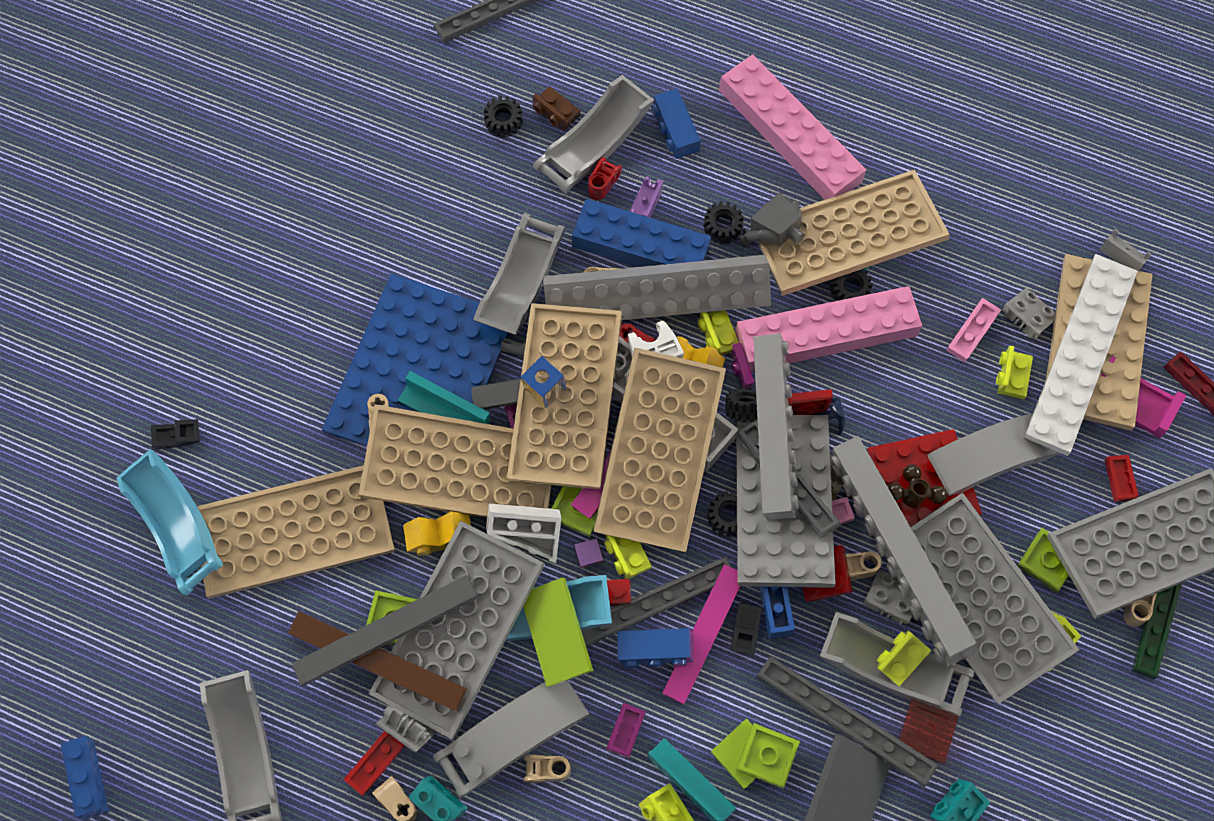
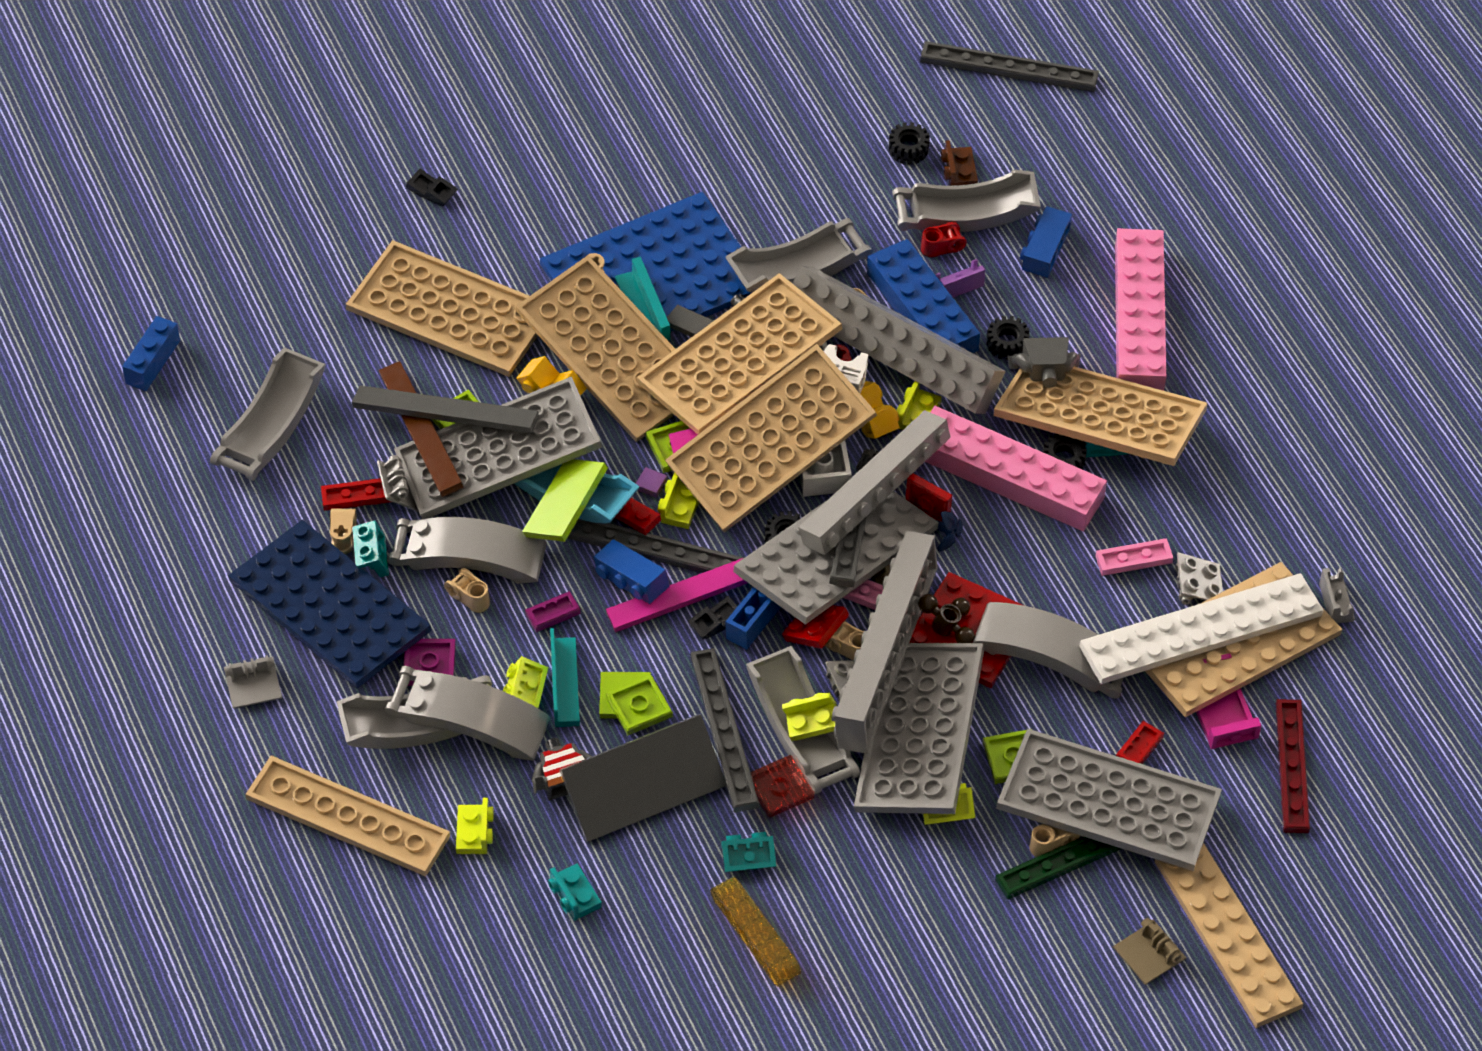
camera: 45 degrees right, 15 degrees down
medium azure windscreen [116,449,223,595] -> none
white wedge [486,504,561,563] -> none
blue piece [520,356,567,408] -> none
neon yellow bracket [996,346,1033,400] -> none

